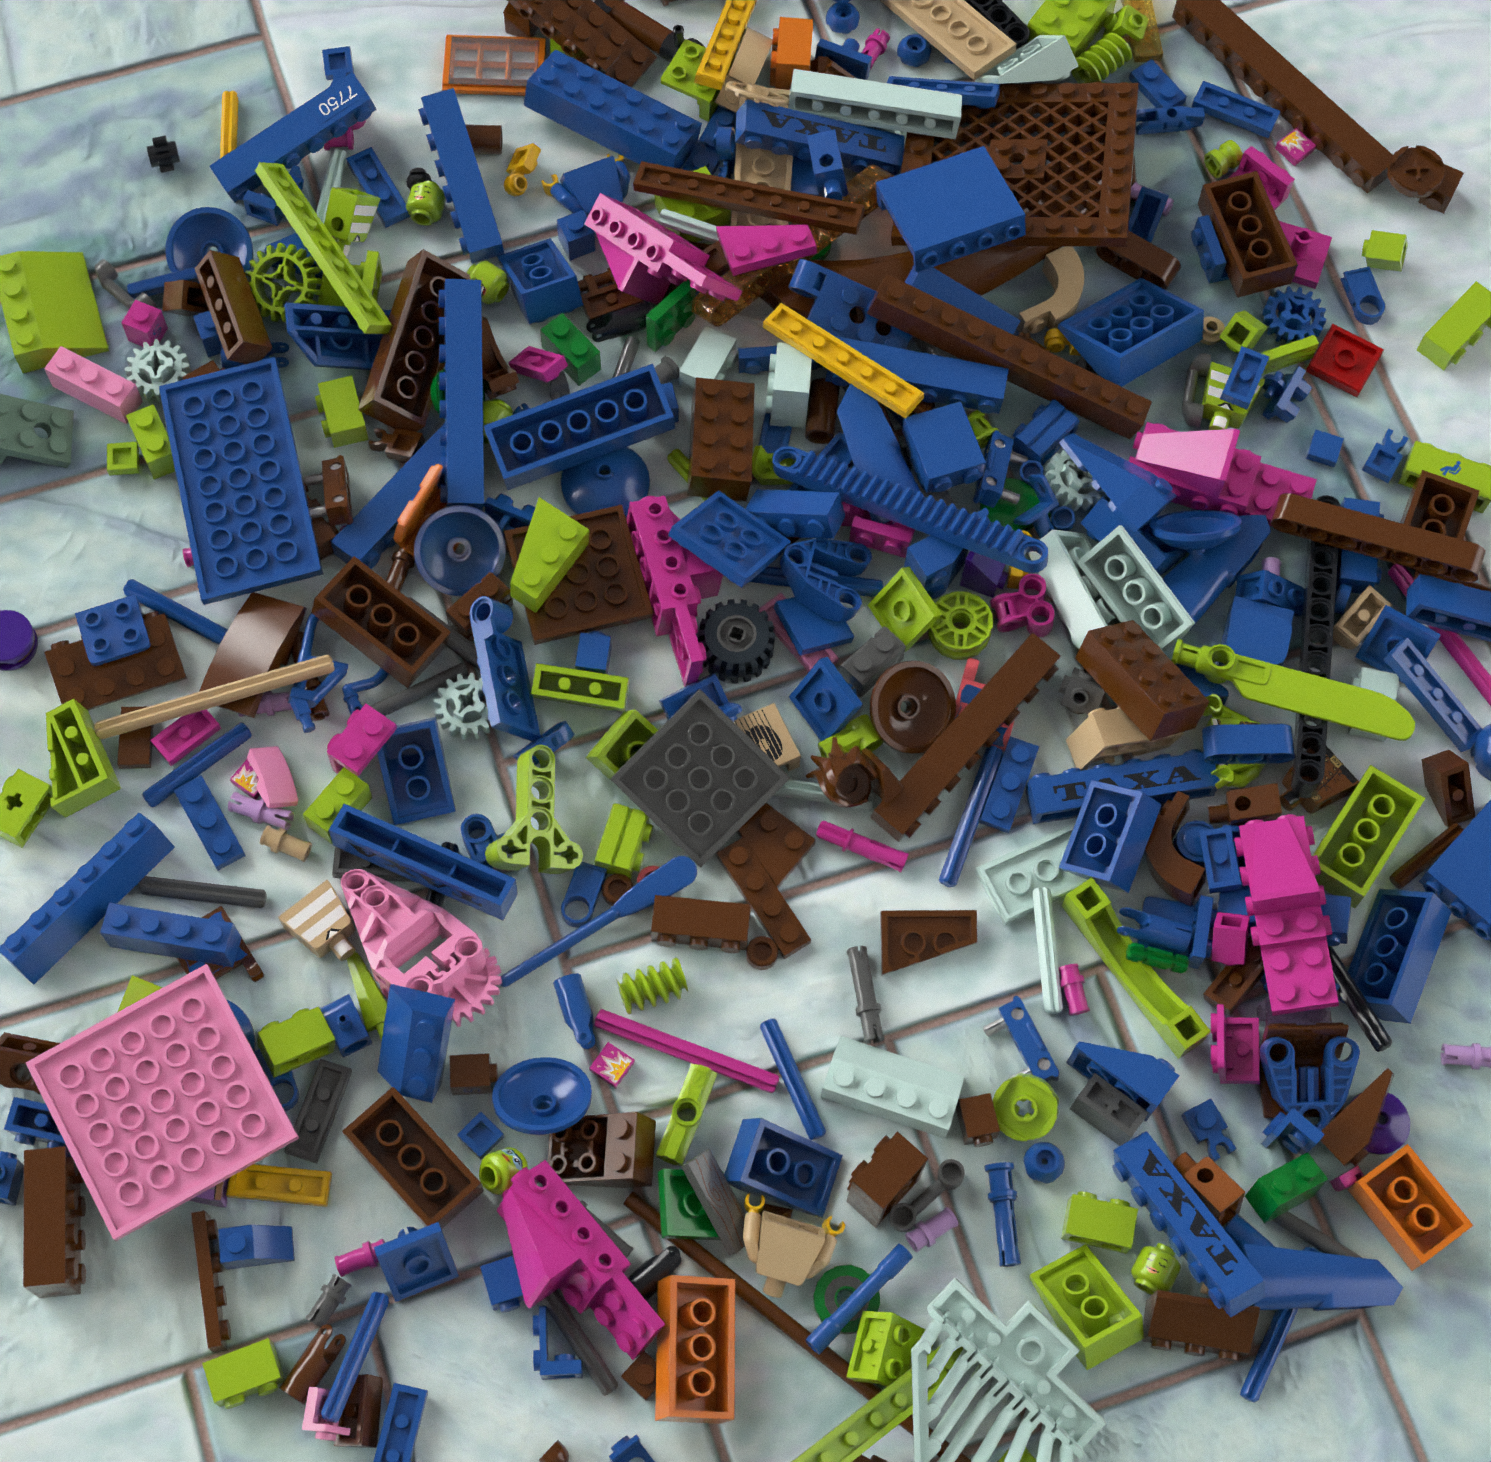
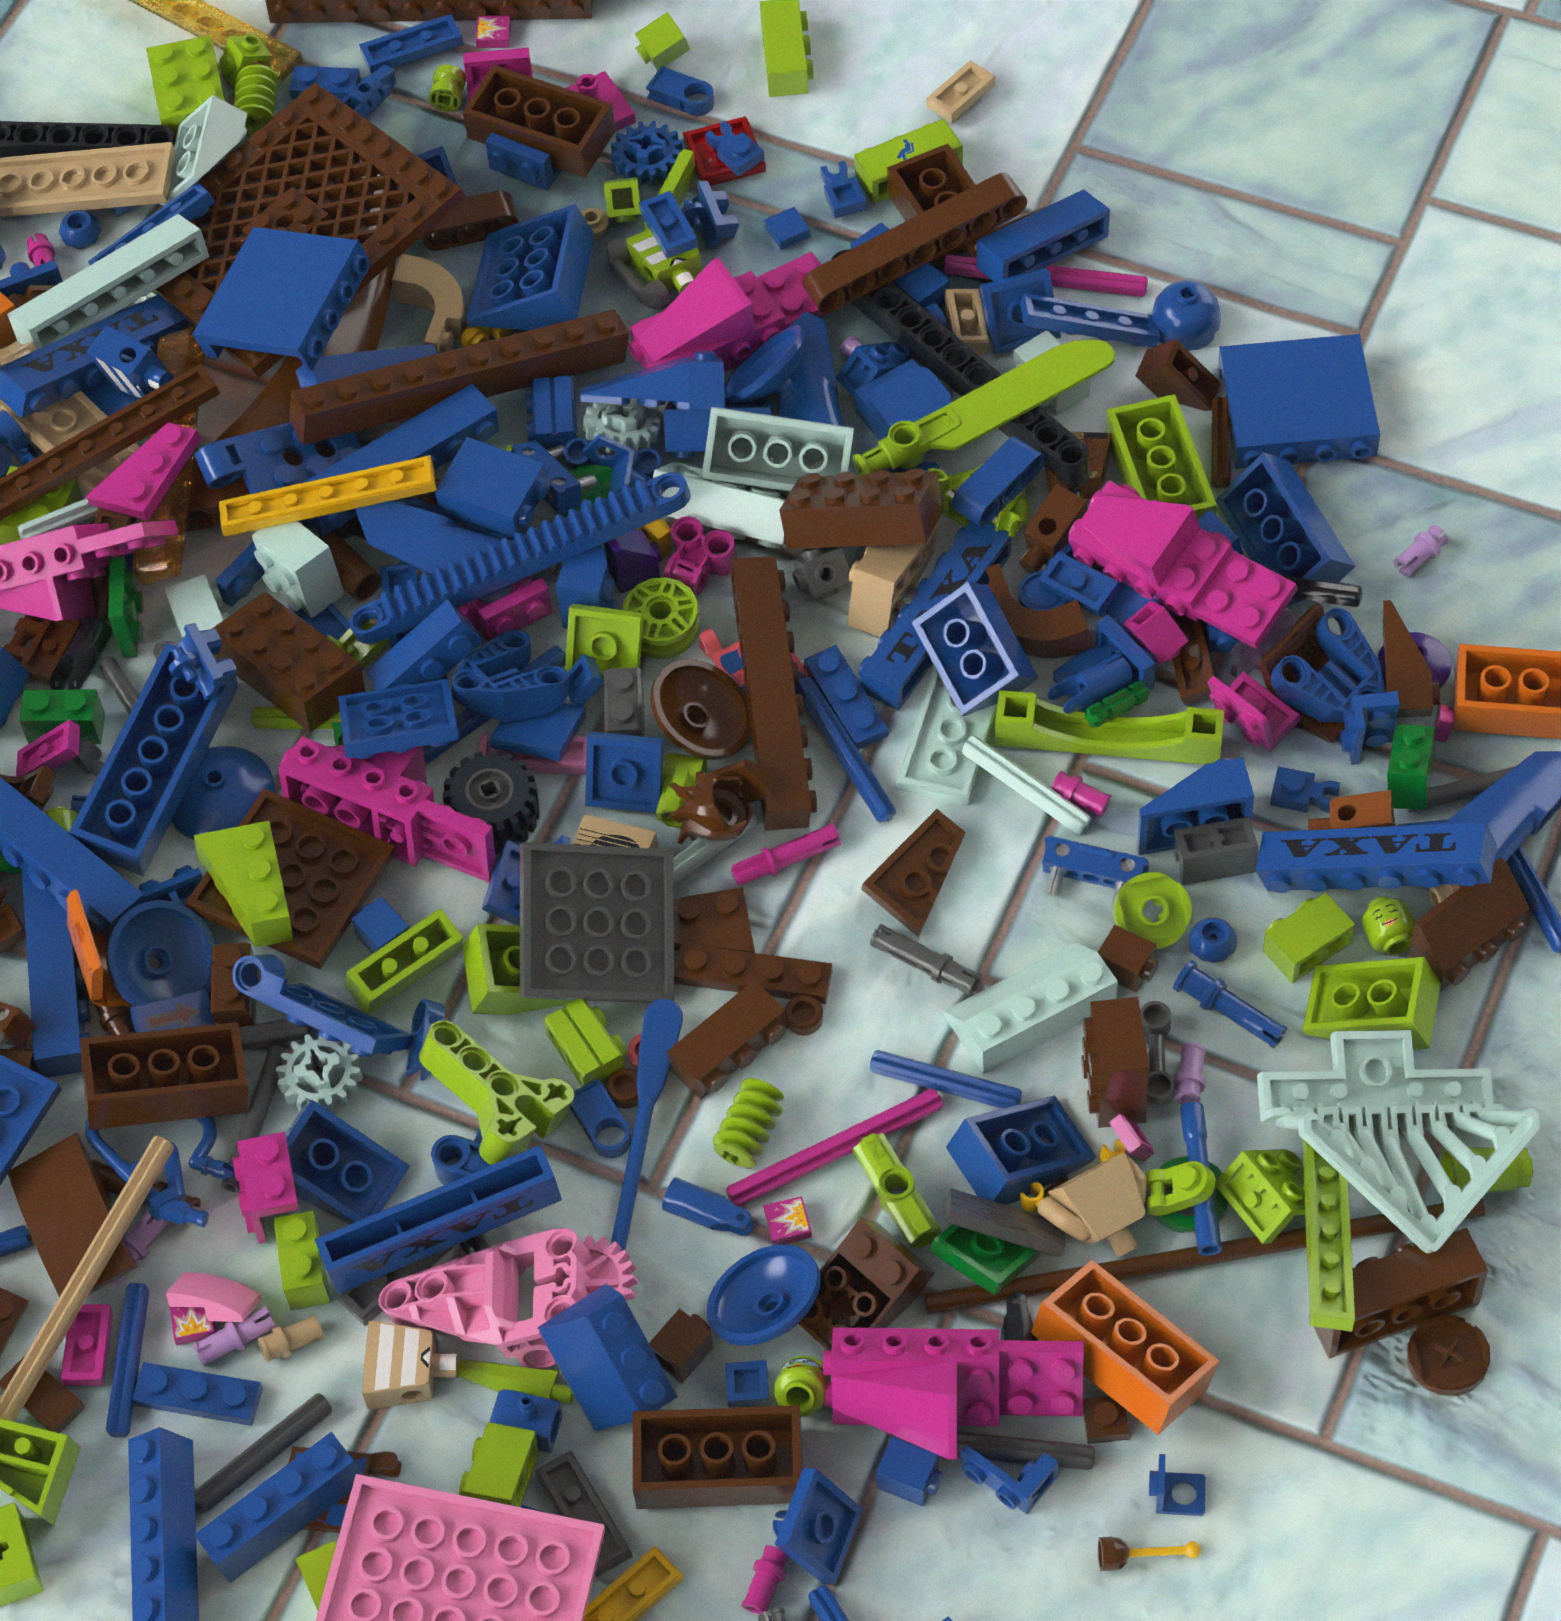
camera: 40 degrees left, 10 degrees down
none -> blue tile [130,989,215,1033]
none -> blue hips [169,623,237,700]
none -> blue plate [568,654,604,706]
none -> blue plate [705,121,765,177]
none -> dark pink tile [1109,1114,1154,1162]
none -> lime plate [1145,1161,1216,1216]

